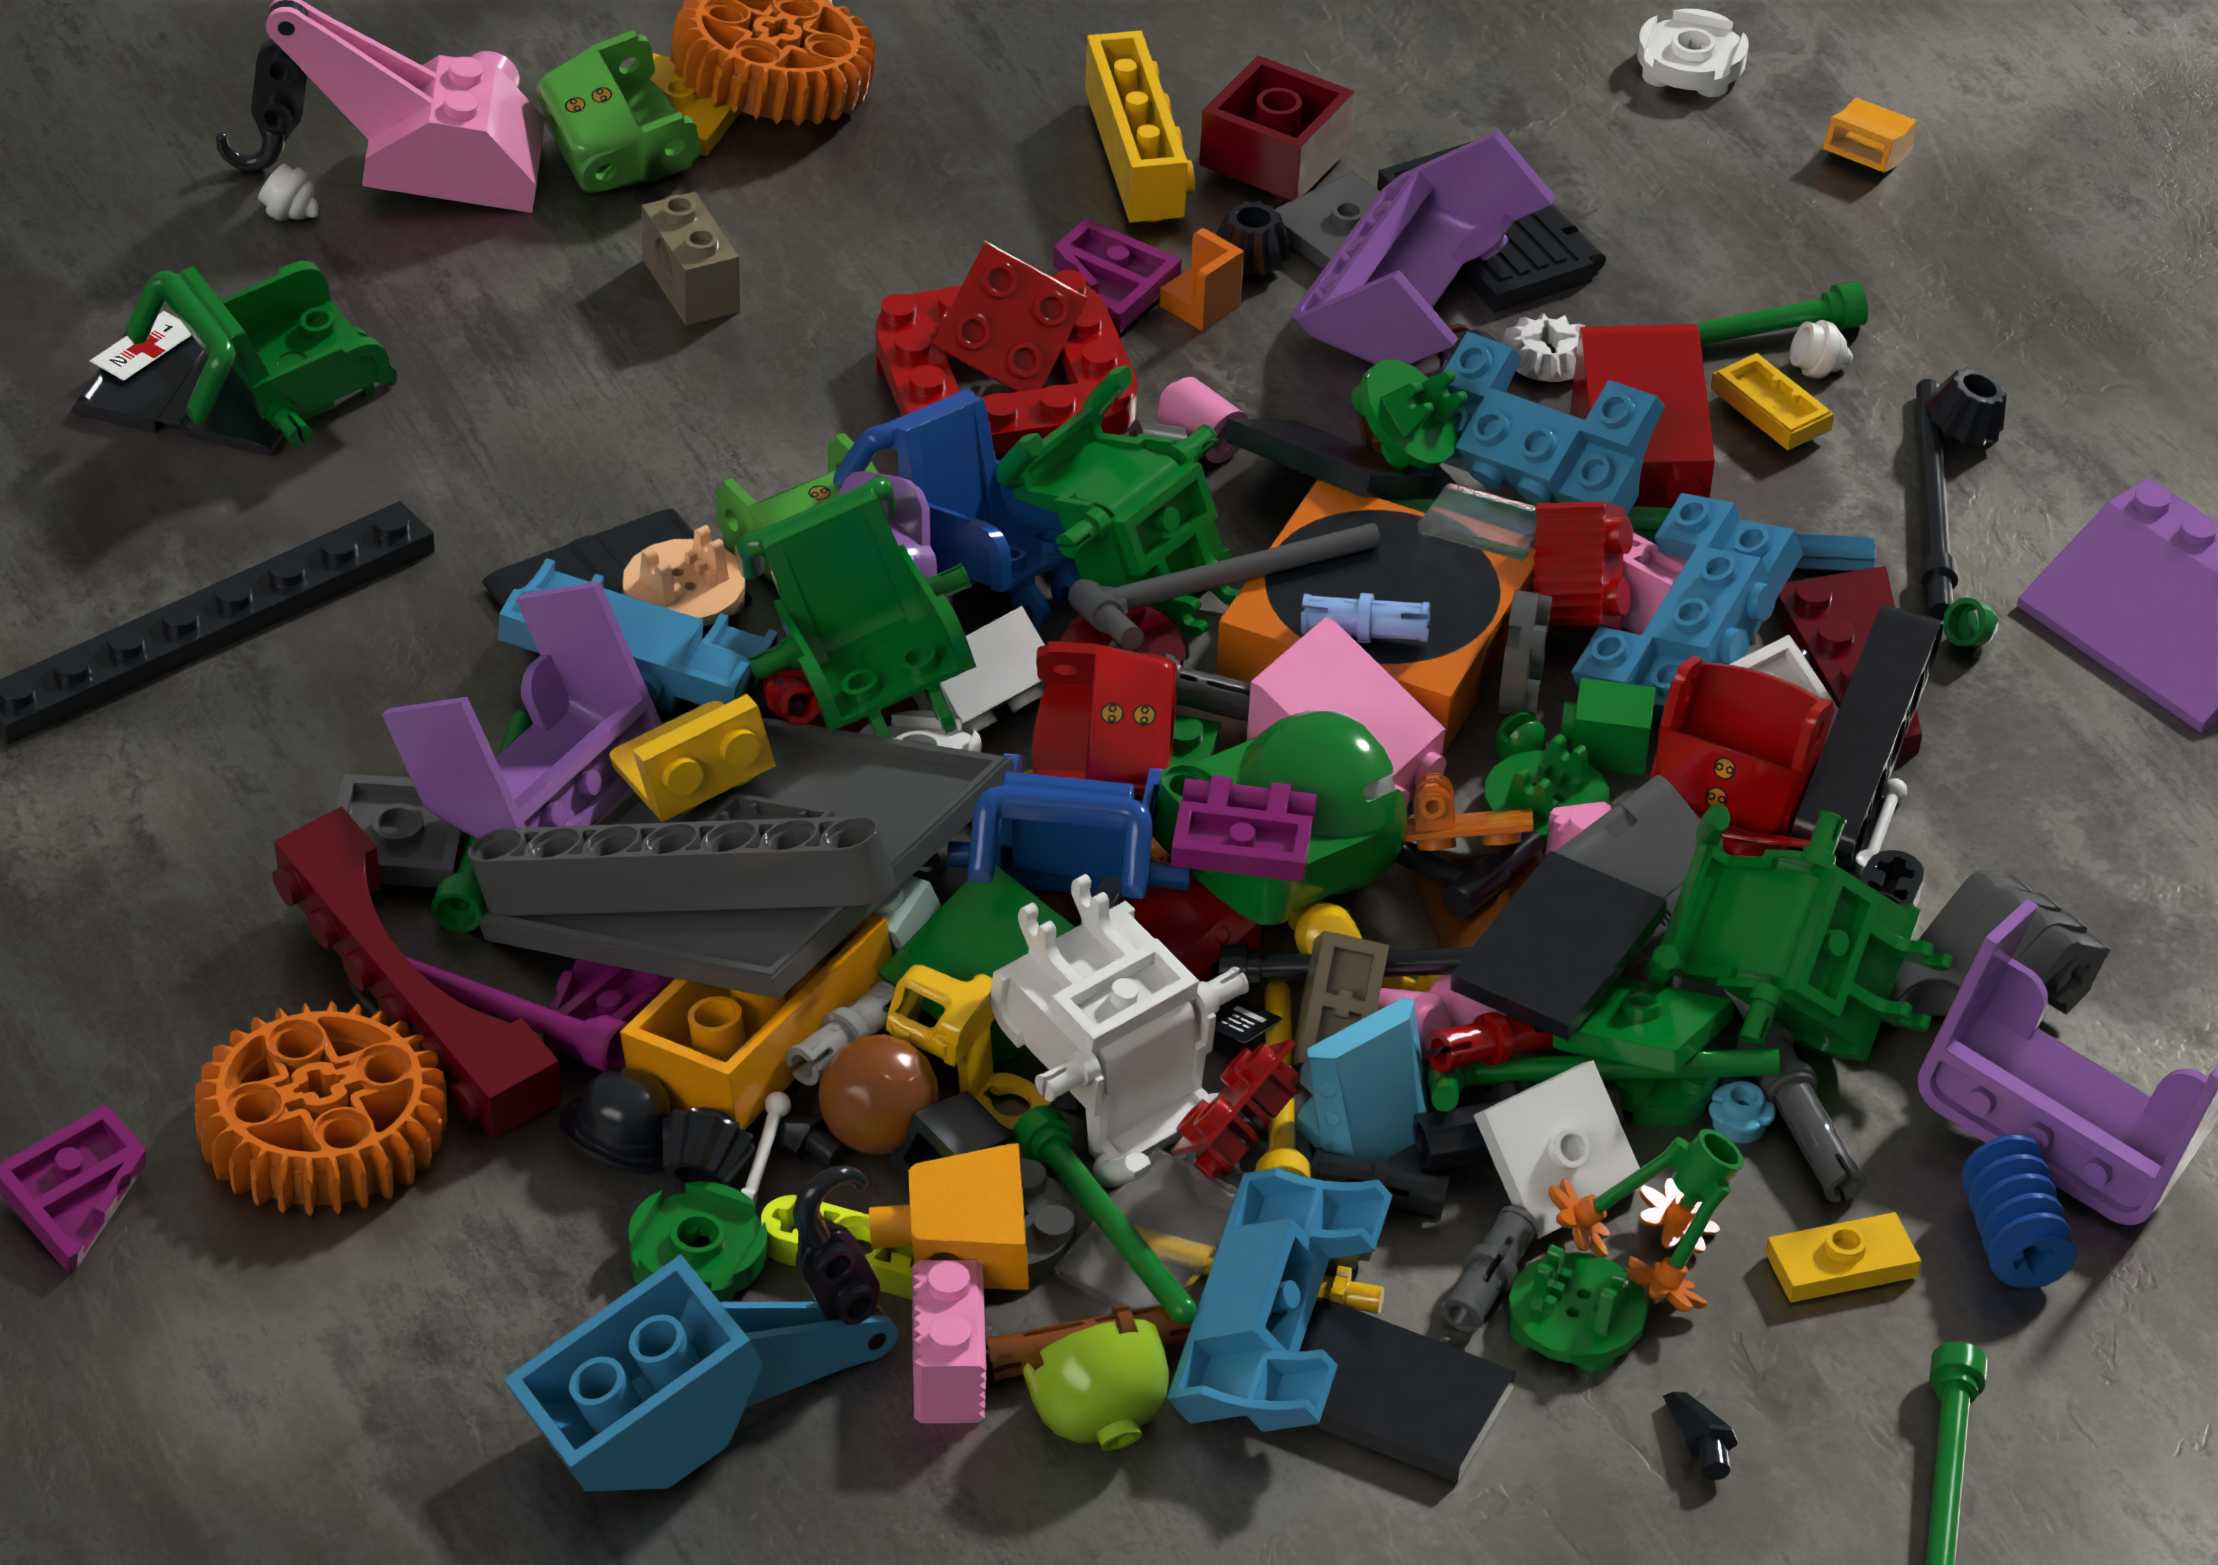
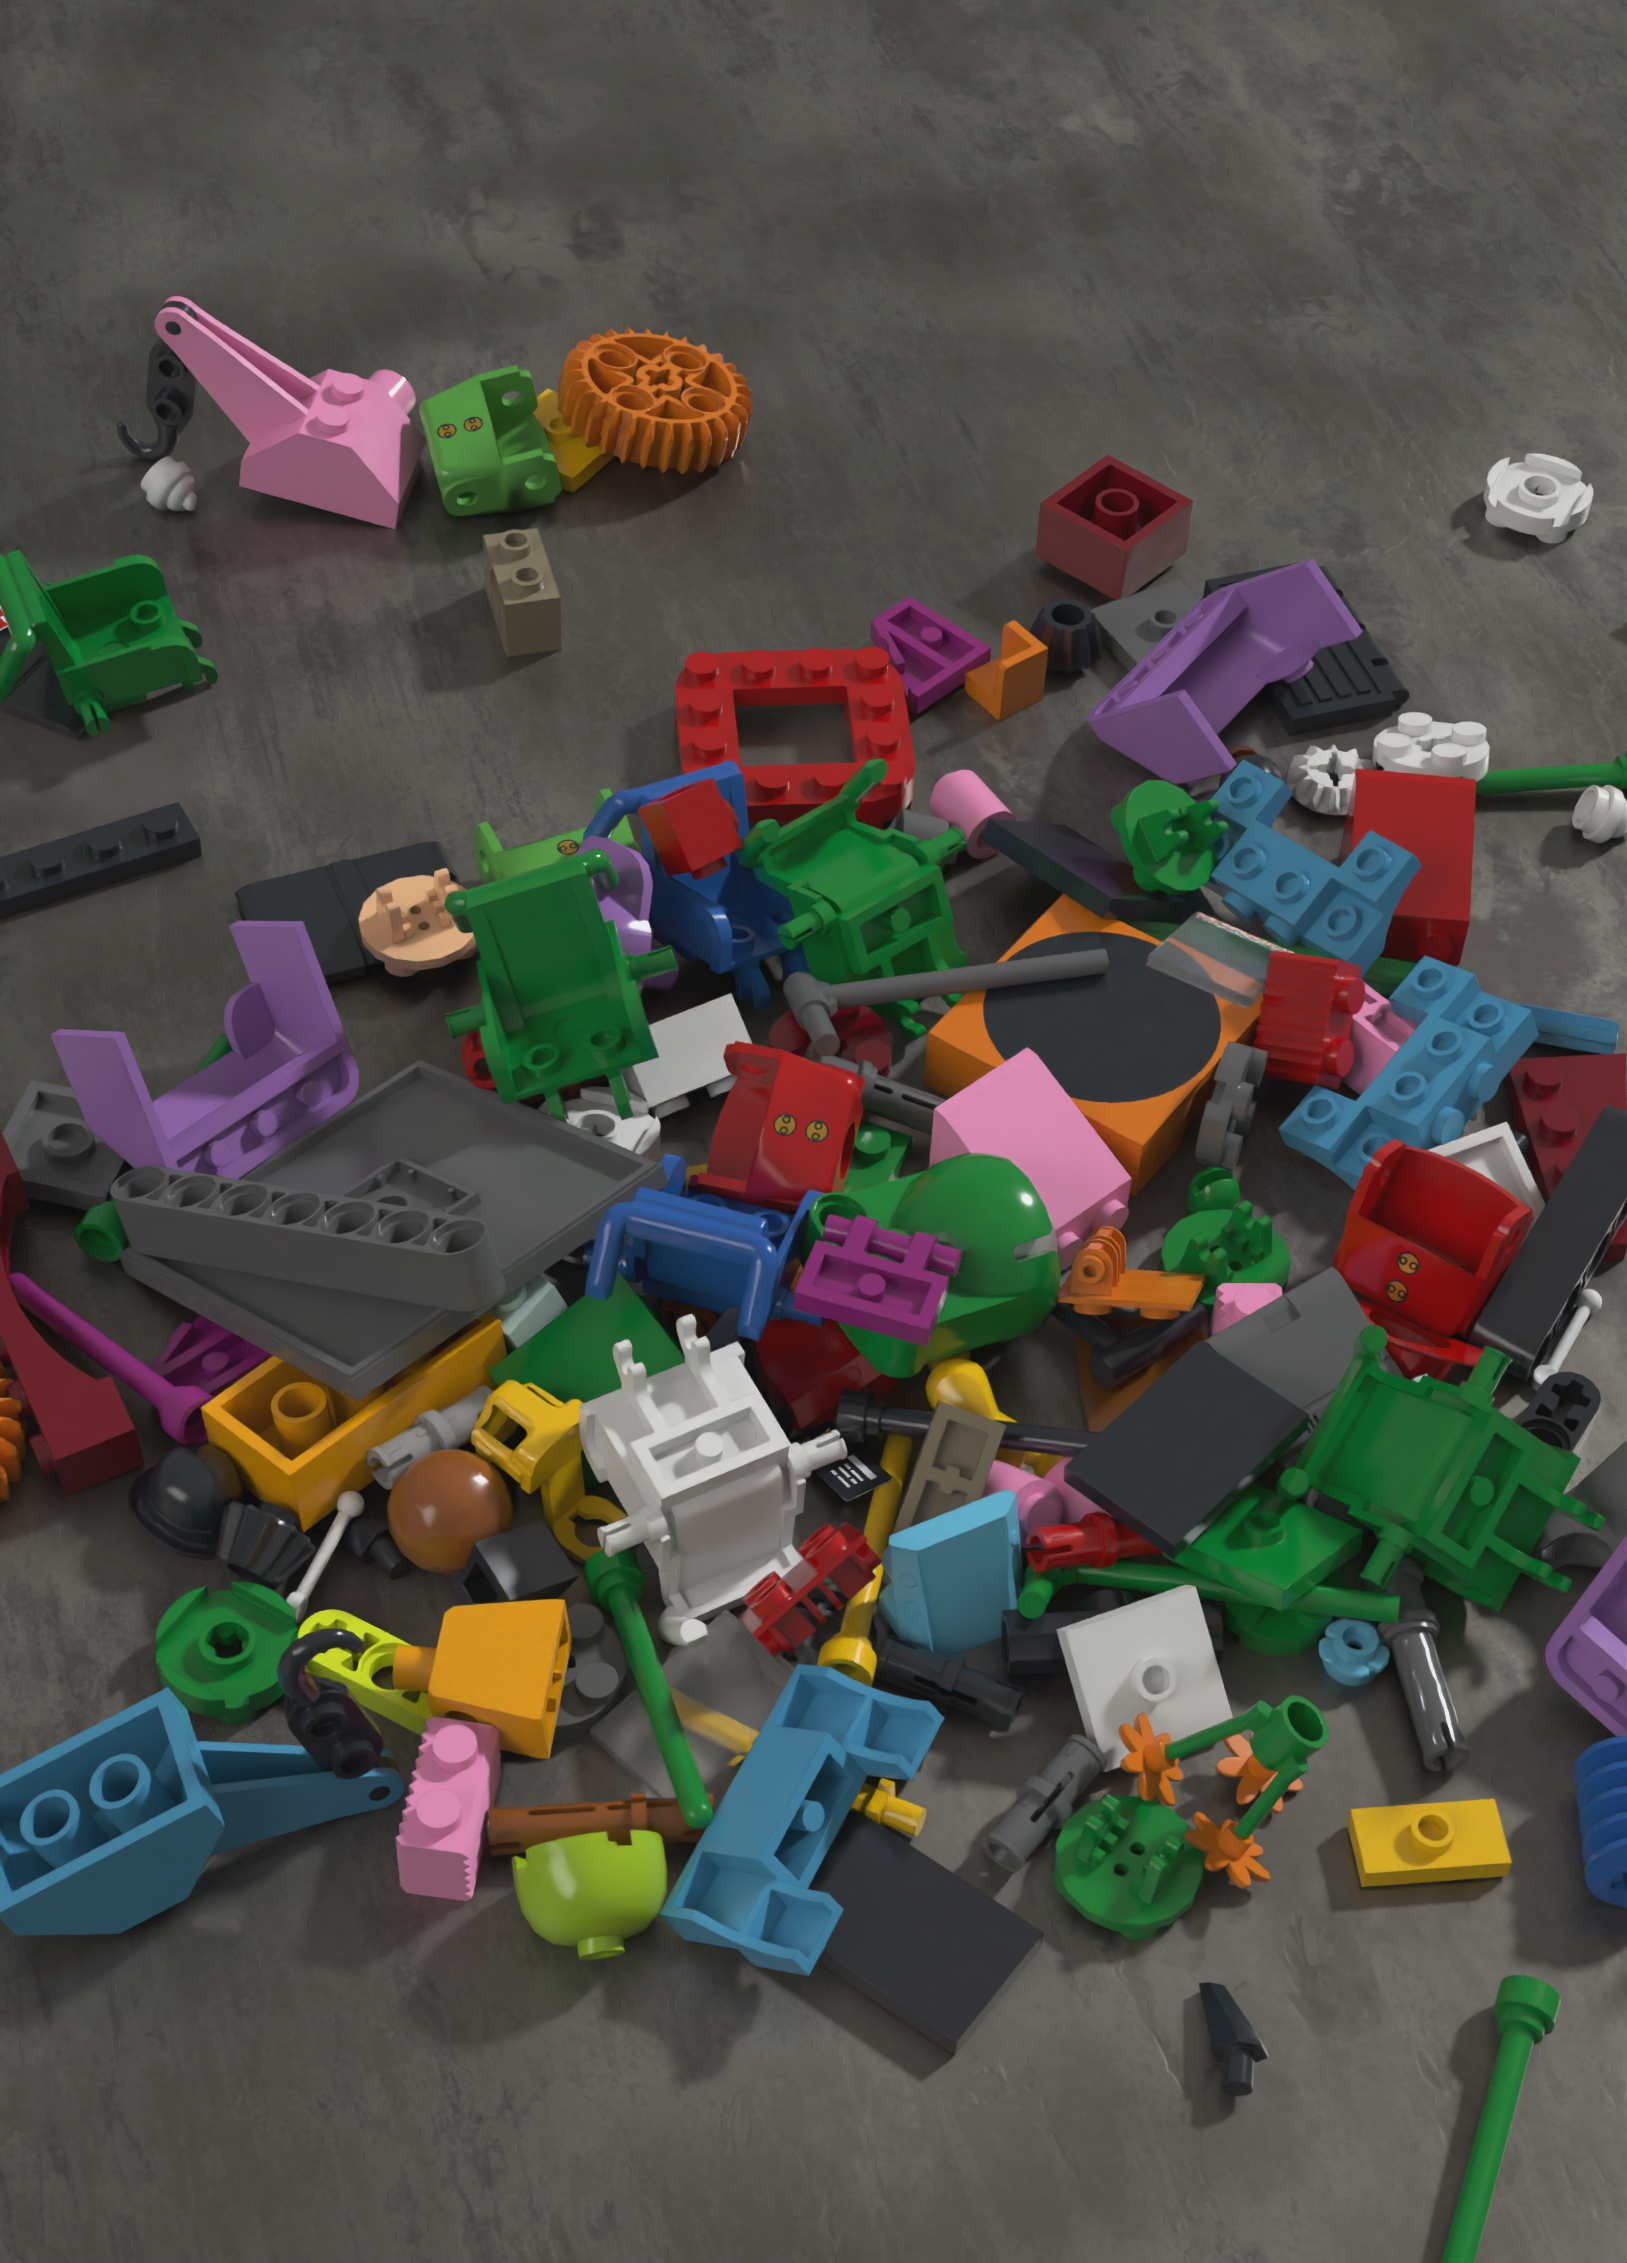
camera: 10 degrees right, 5 degrees up
dark azure bracket [498,558,778,713] -> none
yellow bracket [609,694,776,822] -> none
red hinge [931,241,1088,392] -> none
yellow brick [1085,30,1195,223] -> none
light blue pin [1301,593,1430,643] -> none
green brick [1561,678,1656,775] -> none
yellow plate [1711,353,1835,451] -> none
none -> red brick [637,778,743,880]
none -> white plate [1373,712,1490,782]

